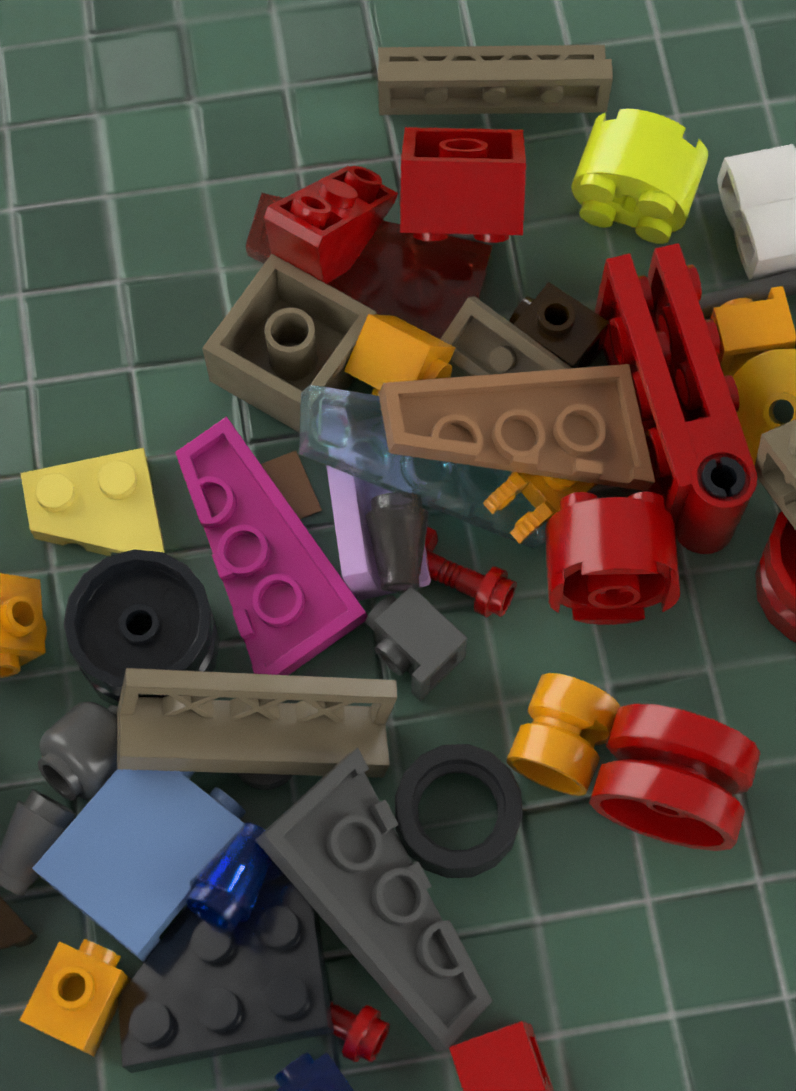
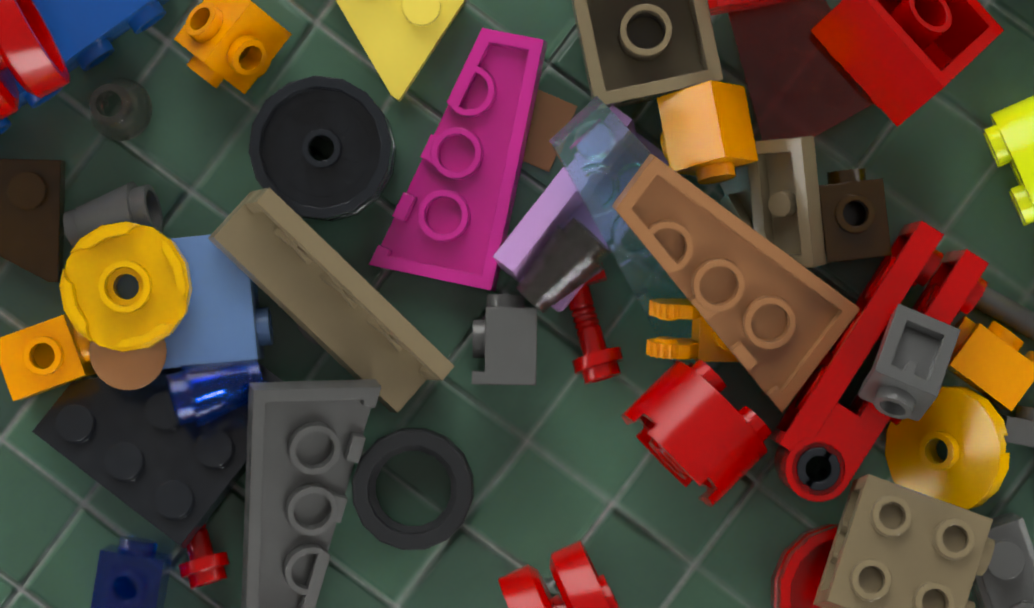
camera: 45 degrees right, 20 degrees up
dark grey head [38,702,118,800] -> none
light orange wheel [507,673,621,796] -> none
none -> yellow plate [59,221,193,352]
none -> medium nougat sticker [89,339,167,390]
none -> dark grey bracket [858,304,960,421]

